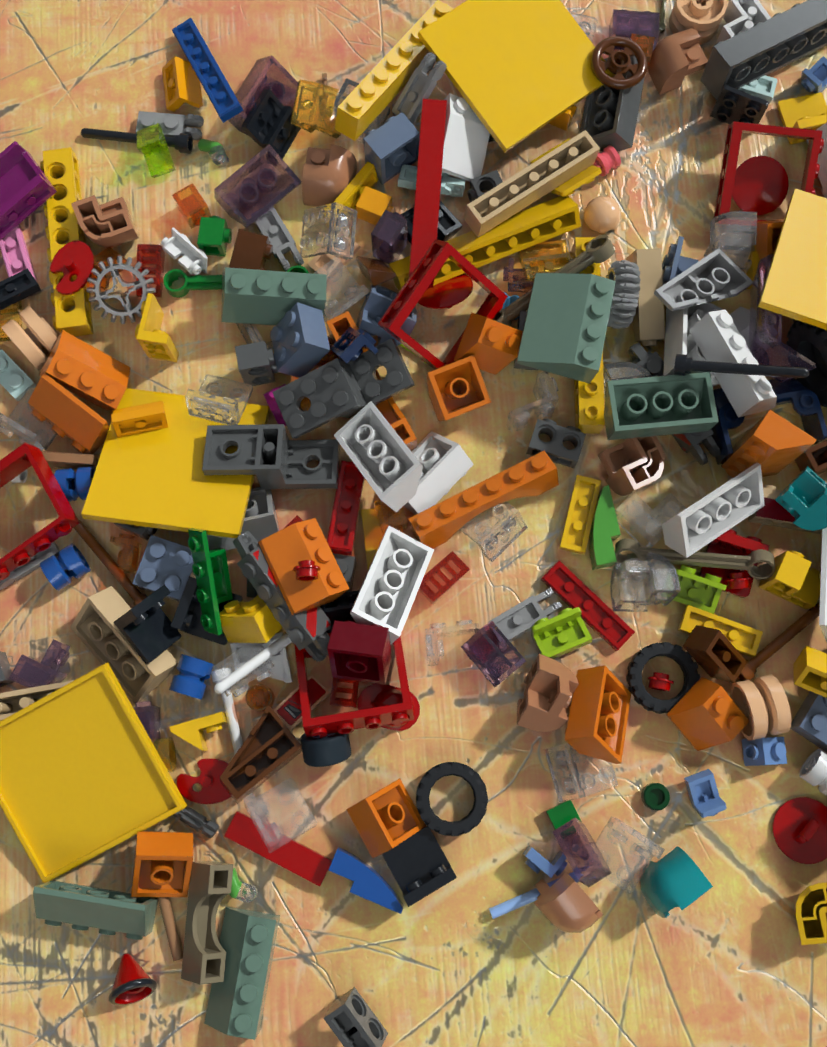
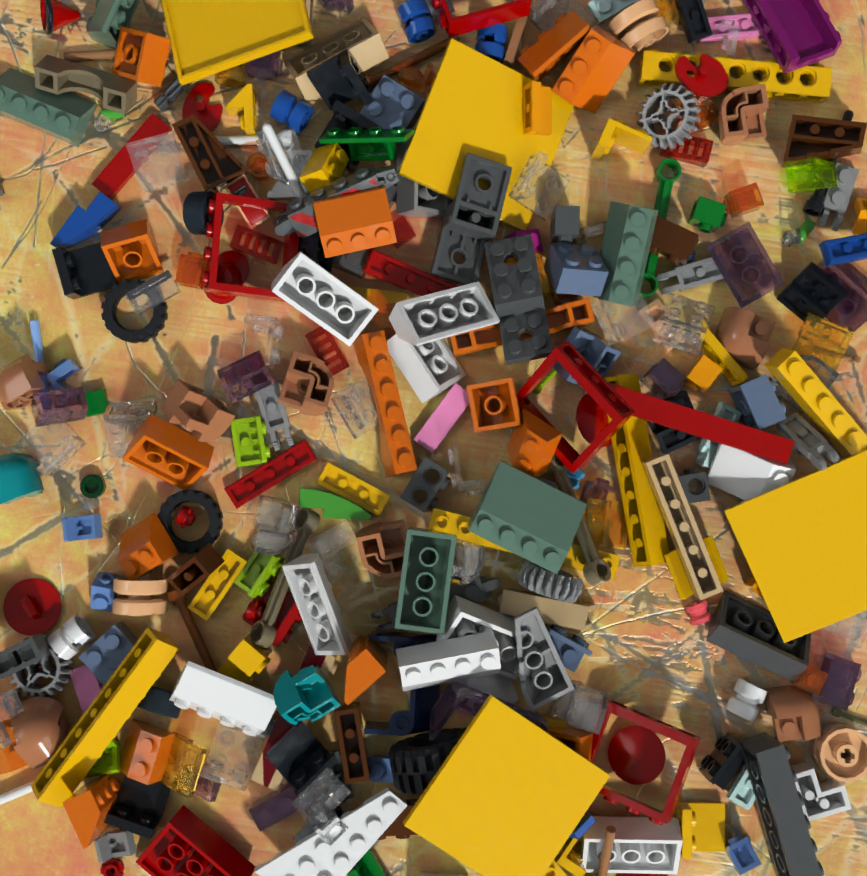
camera: 100 degrees right, 10 degrees up
white hinge [161,227,208,275] -> none
red plate [293,560,321,581] -> none
dark red brick [327,621,392,685] -> none
dark blue bracket [330,327,379,363] -> none
reddish brown slope [356,256,396,286] -> none
light nougat hair [584,196,621,234] -> none
reddish brown plate [591,36,647,90] -> none
black piece [674,354,809,378] -> none
none -> clear tile [126,270,181,315]
none -> clear orange brick [175,252,207,290]
none -> nougat brick [277,350,334,416]
none -> bright pink tile [413,383,470,454]
none -> clear bracket [715,19,740,56]
none -> white wheel [725,678,768,722]
none -> reddish brown wedge [783,114,867,168]

